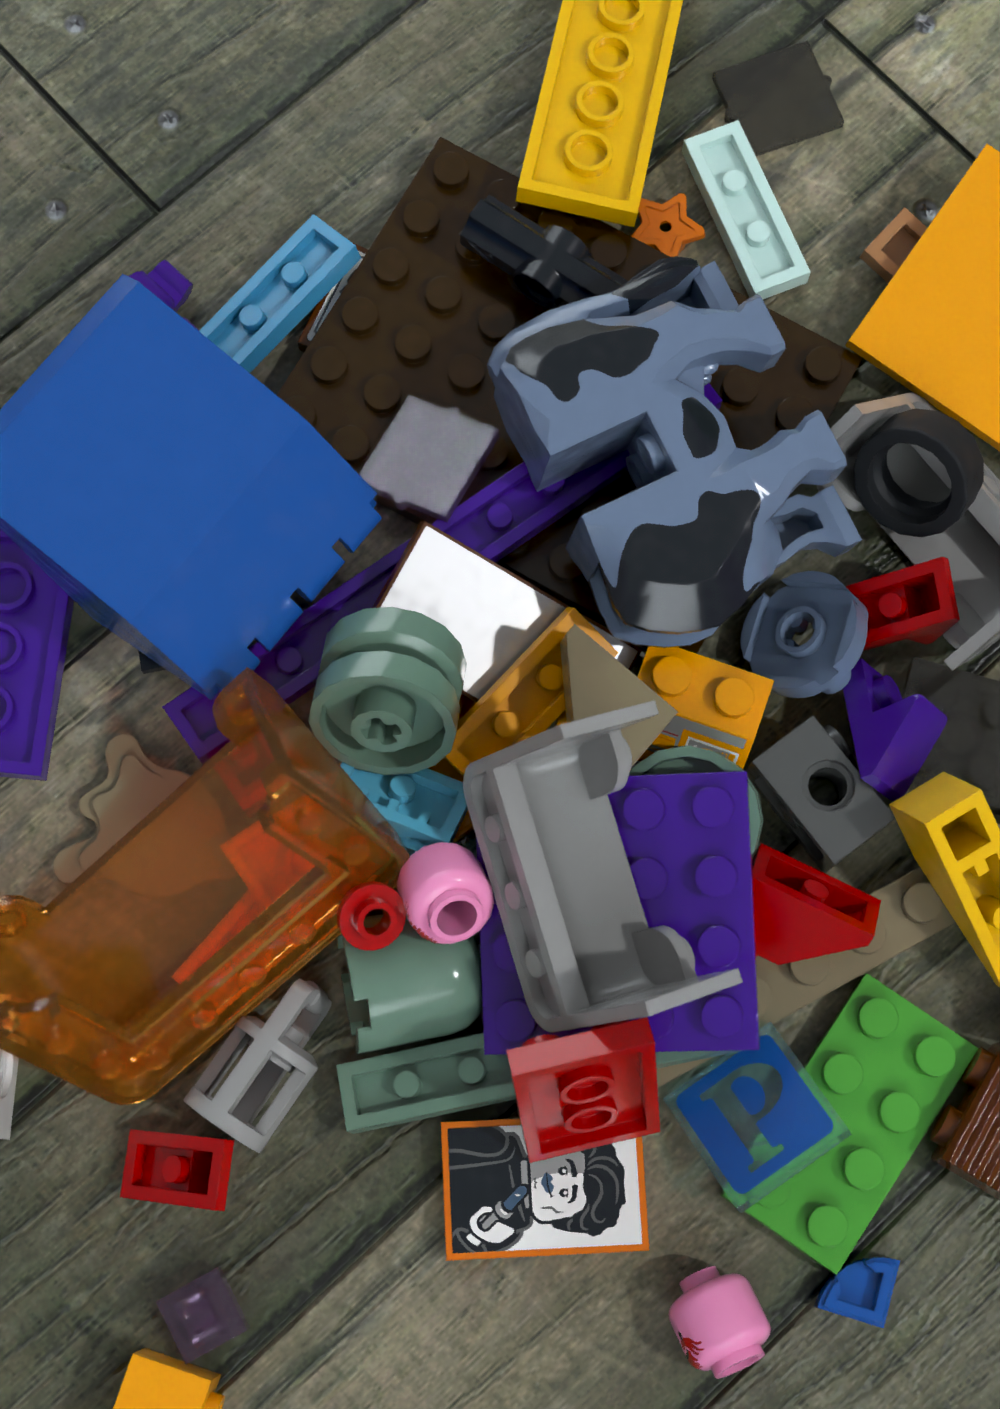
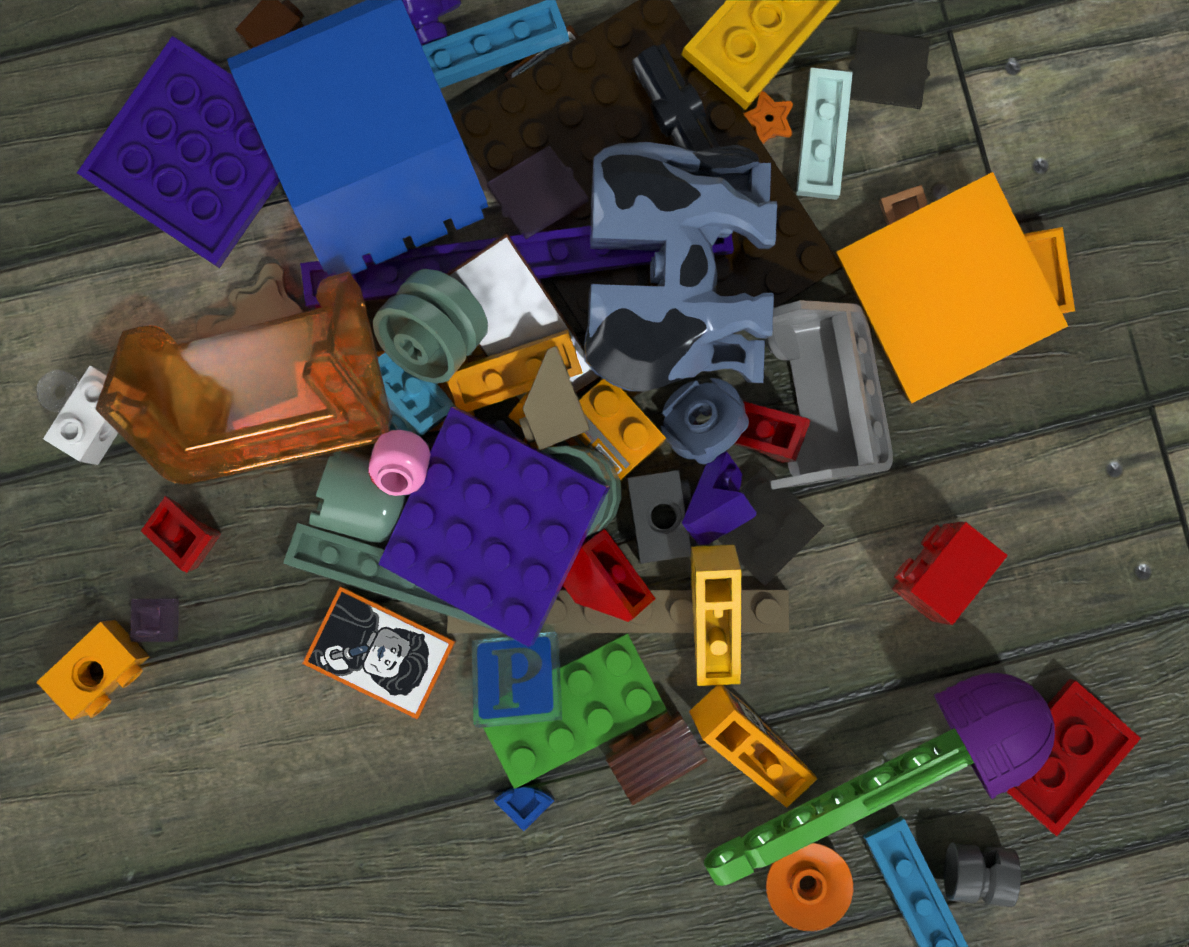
camera: 30 degrees right, 10 degrees up
light grey piece [184,979,332,1153] -> none
red plate [337,881,406,951] -> none
light grey windscreen [463,700,743,1032] -> none
red plate [506,1017,660,1163] -> none
bright pink head [668,1266,771,1379] -> none
black tyre [854,408,984,538] -> none

